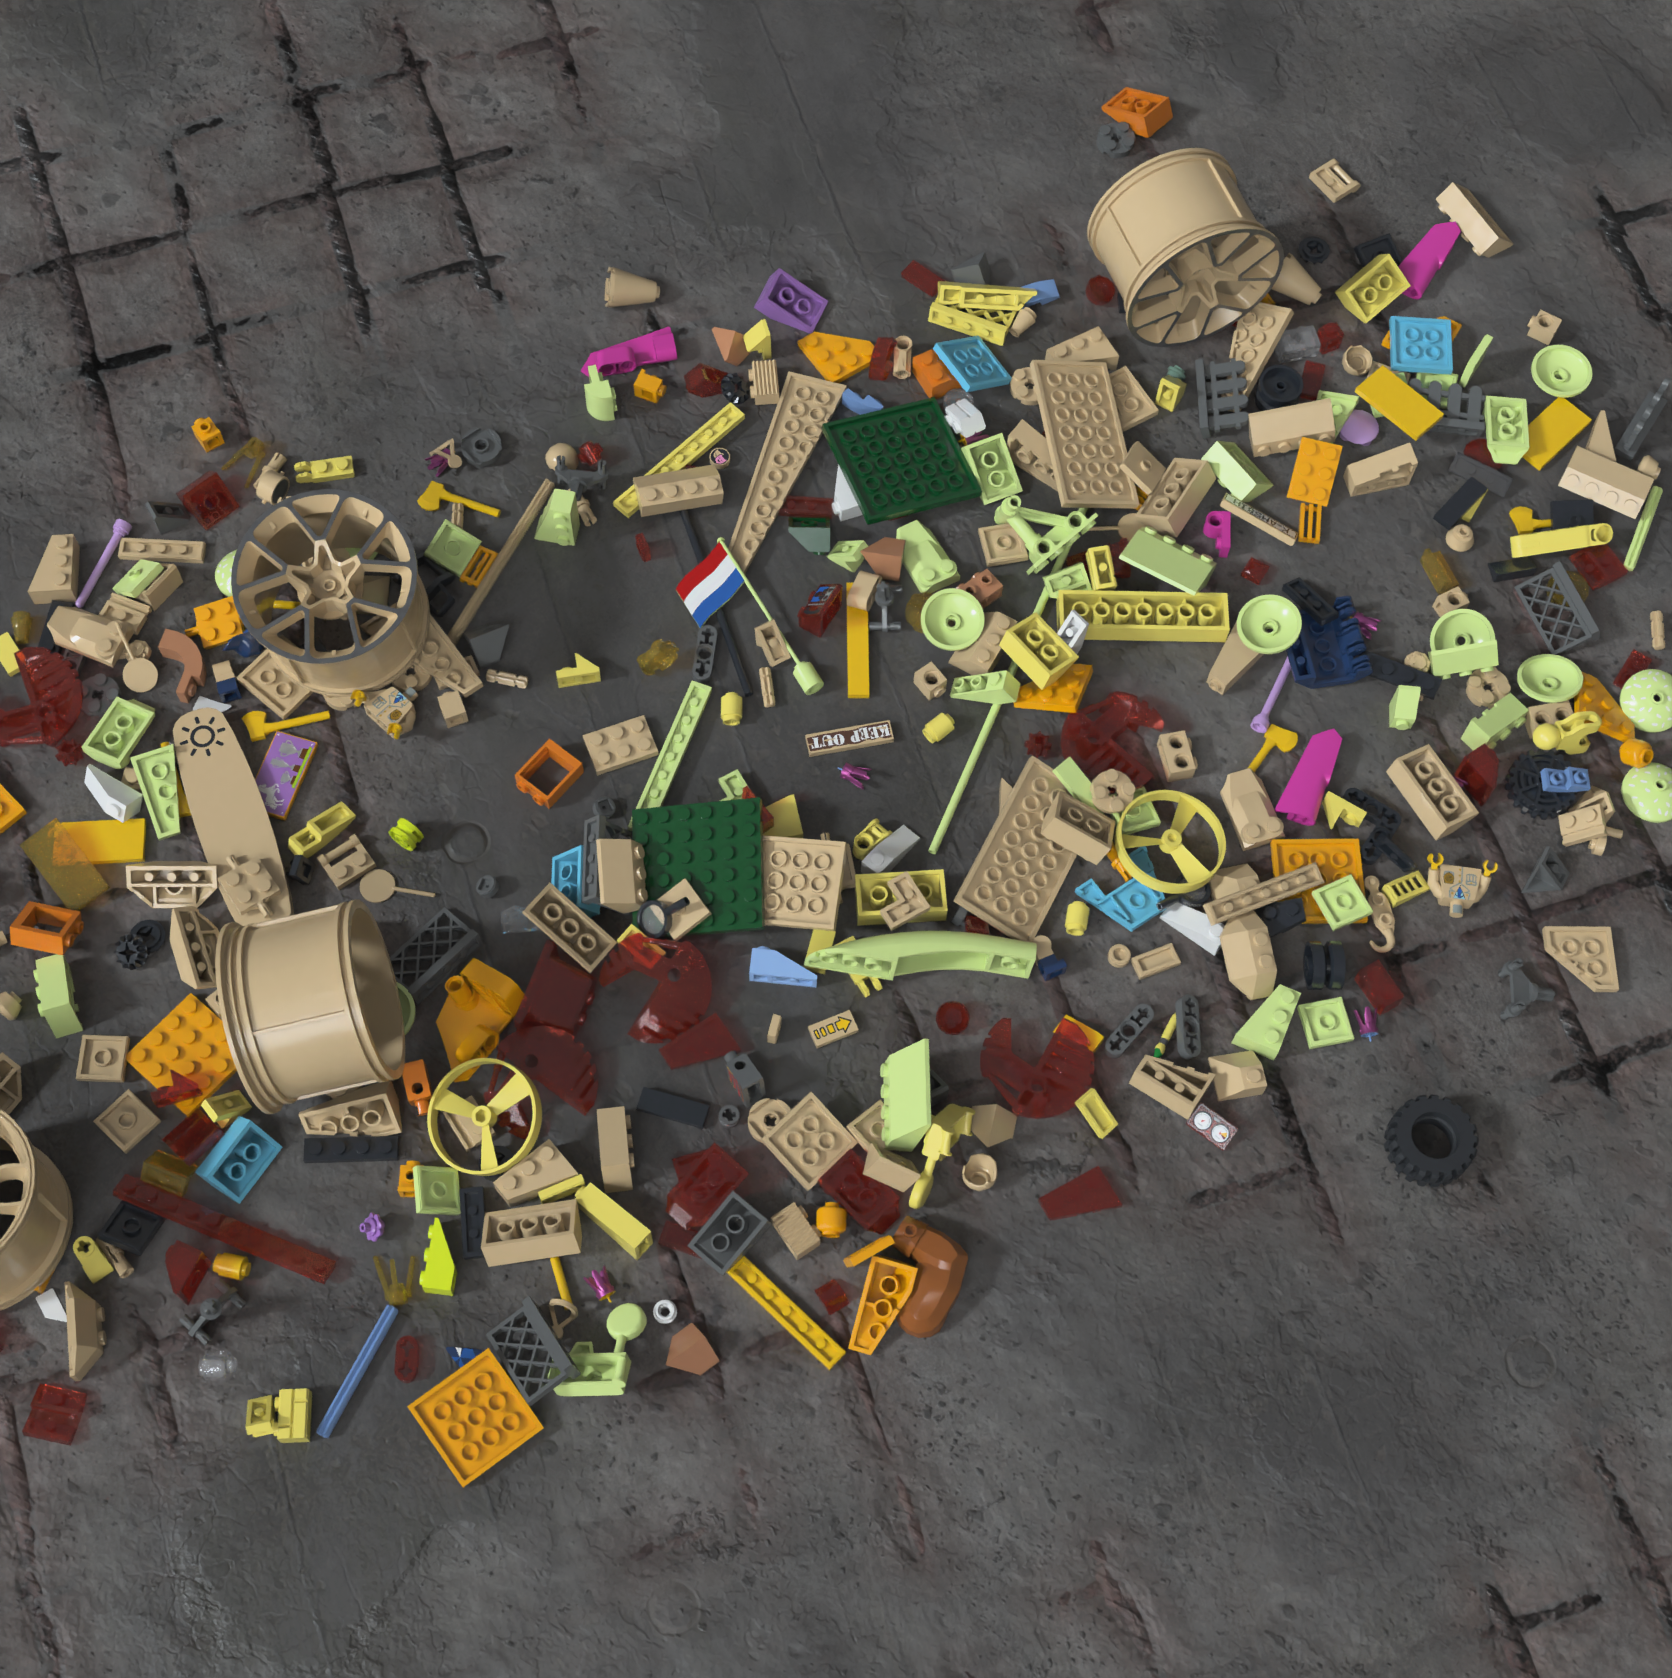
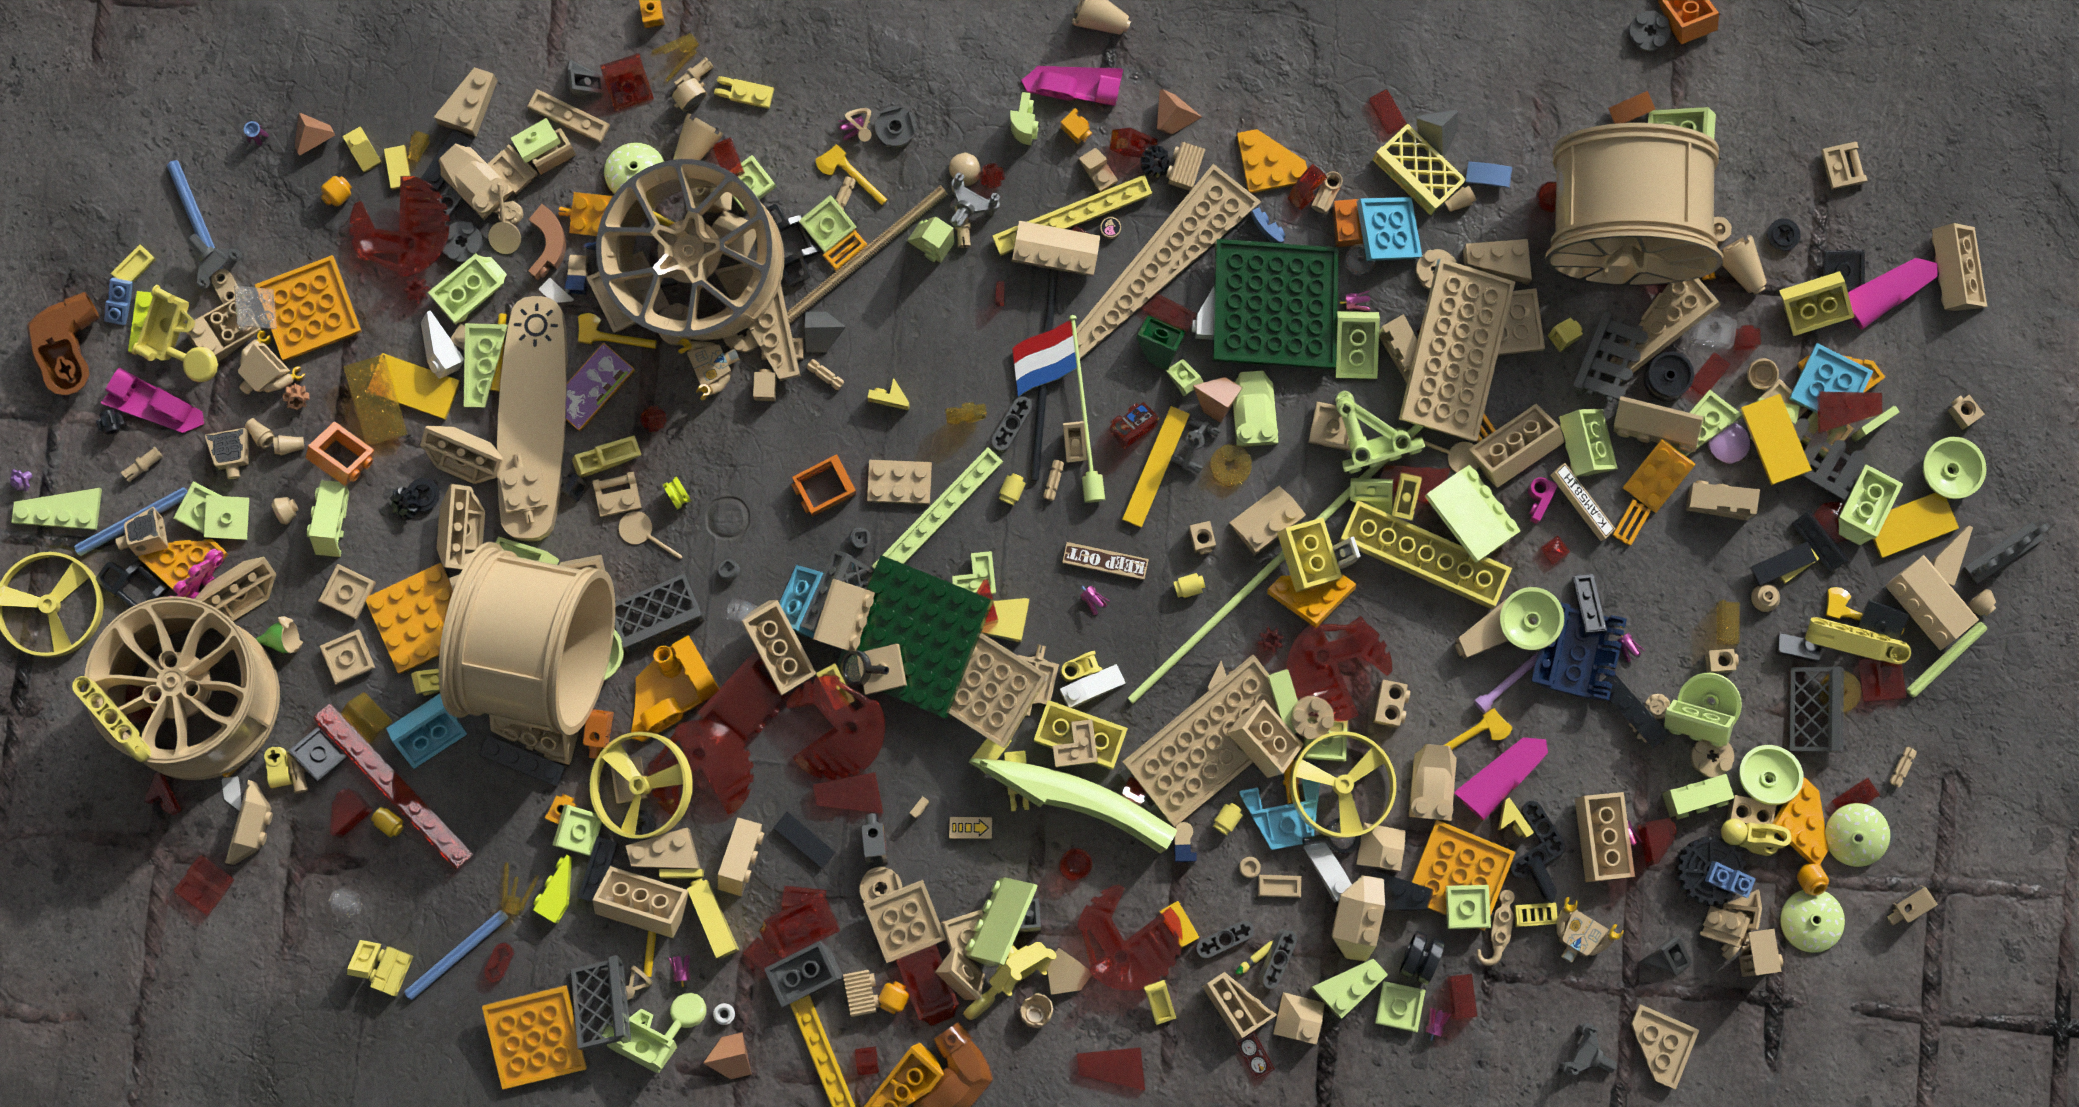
camera: 25 degrees right, 15 degrees up
lavender piece [75,519,132,608] -> none
clear red slope [151,1070,203,1108] -> none
clear red slope [162,1108,225,1167] -> none
dark grey axle [179,1278,247,1346] -> none
medium lavender plant [360,1213,385,1242] -> none
sticker [446,1347,484,1367] -> none
dark grey bush [719,1105,740,1128] -> none
light yellow slope [743,319,772,360] -> none
light blue slope [749,946,817,988] -> none
medium lavender slope [754,268,828,334] -> none
light orange tile [843,1235,895,1268] -> none
tan beam [847,571,882,611] -> none
yellowish green dish [921,588,984,651] -> none
light yellow wedge [938,281,1037,311] -> none
white brick [944,398,986,438] -> none
yellowish green slope [950,670,1020,704] -> none
nougat brick [956,569,1003,609] -> none
tan plate [1119,441,1166,495] -> none
sand green plate [1166,365,1186,380] -> none
tan tile [1203,862,1325,926] -> none
yellowish green slope [1389,685,1421,730] -> none
none -> hat [256,616,303,653]
none -> clear red gear [640,405,667,432]
none -> tan slope [1078,148,1118,192]
none -> tan wedge [1739,929,1783,977]
none -> clear red wing [1818,391,1882,434]

